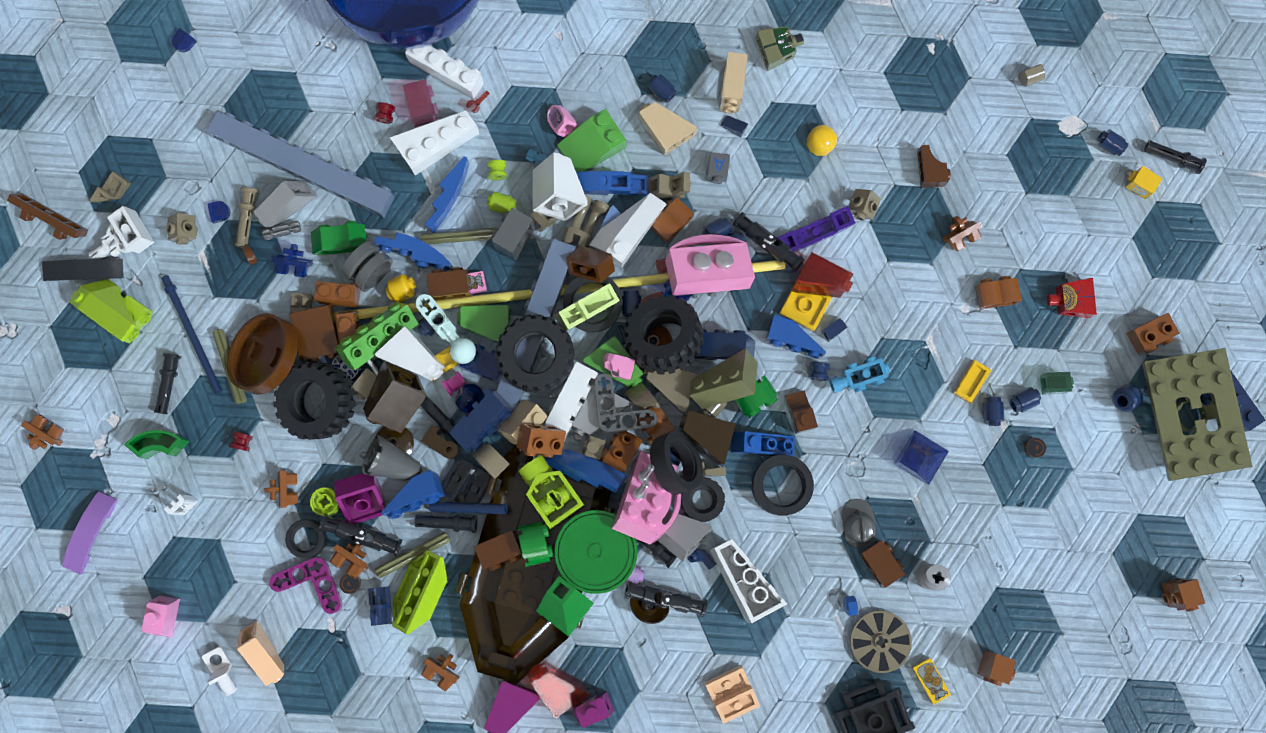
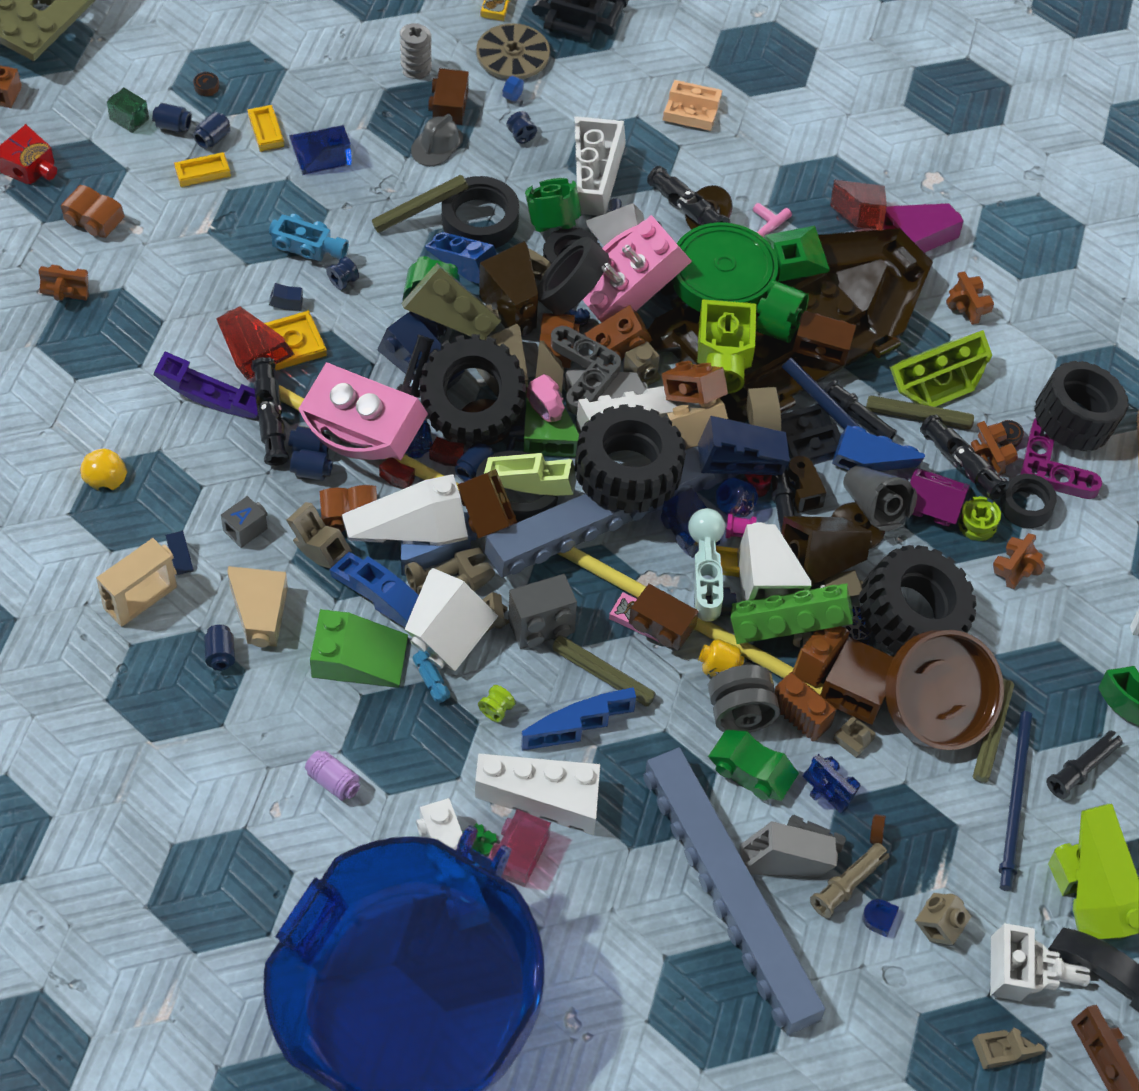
camera: 140 degrees left, 25 degrees down
dark red wheel [229,431,253,452] -> none
dark blue hips [368,586,392,626] -> none
dark red wheel [373,102,395,124] -> none
blue slope [374,232,453,272] -> none
bright green slope [457,305,510,344] -> none
clear red hand [466,90,490,113] -> none
lime brick [487,191,517,214] -> none
blue slope [546,449,627,493] -> none
bright pink rock [547,105,577,137] -> none
magenta torso [571,691,615,728] -> none
olive torso [755,27,804,71] -> none
blue slope [766,315,826,359] -> none
reddish brown arch [785,390,818,434] -> none
dark tan brick [849,189,881,221] -> none
reddish brown arch [917,145,951,188] -> none
dark blue head [1112,384,1143,412] -> none
none -> yellow tile [248,105,284,152]
none -> lavender head [305,750,360,801]
none -> olive axle [372,175,468,233]
none -> black pin [396,334,434,398]
none -> green plant [462,823,497,857]
none -> dark blue wheel [506,111,537,144]
none -> green brick [525,178,582,232]
none -> bright pink piece [753,203,792,237]
none -> black tyre [1034,361,1129,451]

